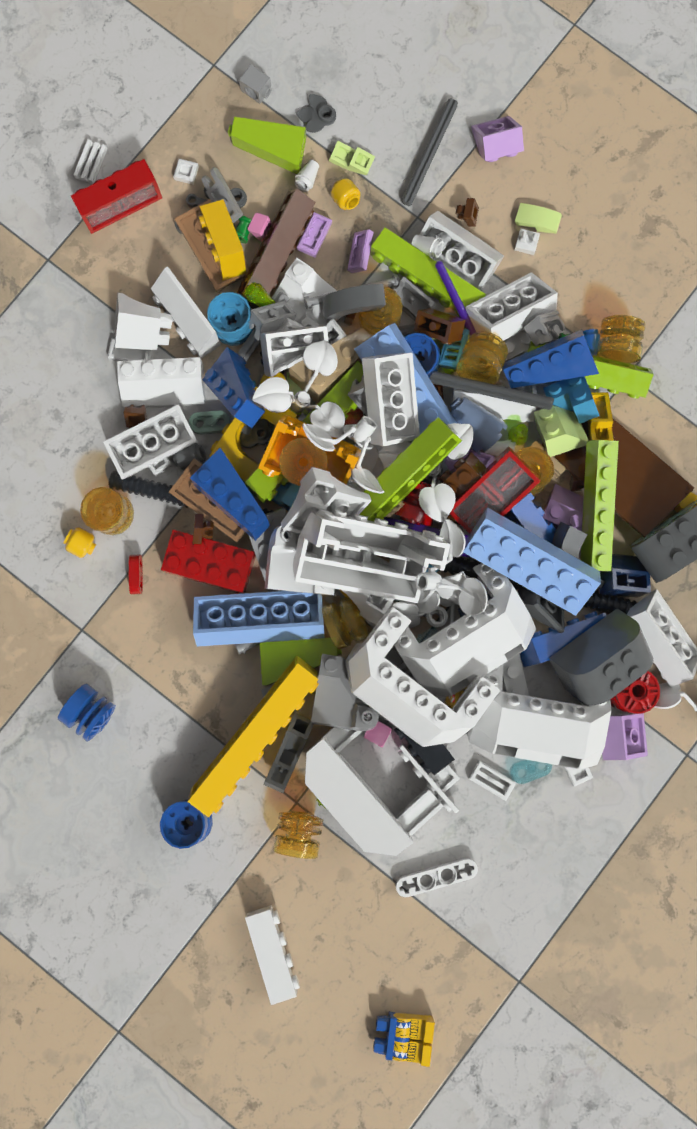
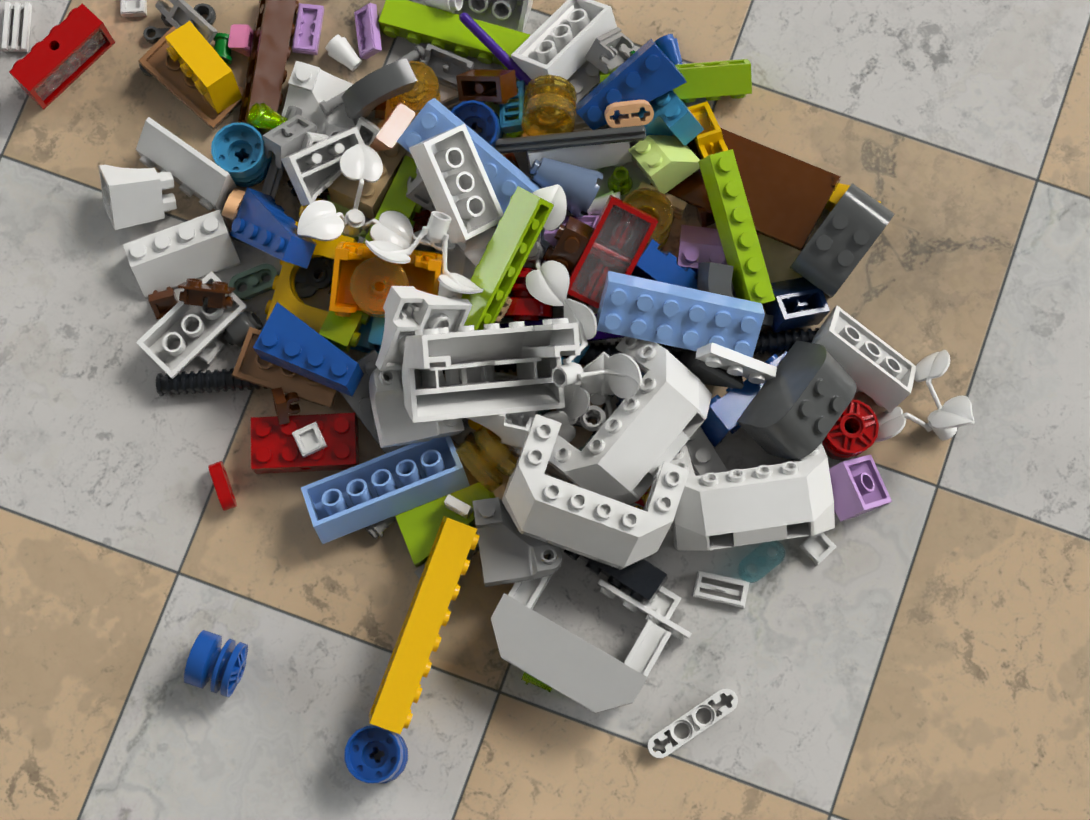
camera: 15 degrees left, 5 degrees down
yellow head [63,527,97,558] -> none
clear yellow wheel [80,487,134,535] -> none
white tile [107,338,152,361] -> none
dark grey arch [263,713,314,793] -> none
clear yellow wheel [273,811,324,859] -> none
bright pink slope [364,721,392,748] -> none
clear yellow wheel [597,315,646,364] -> none
none -> reddish brown hinge [178,278,235,309]
none -> light nougat beam [221,187,245,220]
none -> white tile [292,422,328,458]
none -> white cone [325,34,362,71]
none -> slope [370,103,416,151]
none -> white tile [444,494,473,519]
none -> light nougat beam [604,100,654,128]
none -> white plate [695,343,777,384]

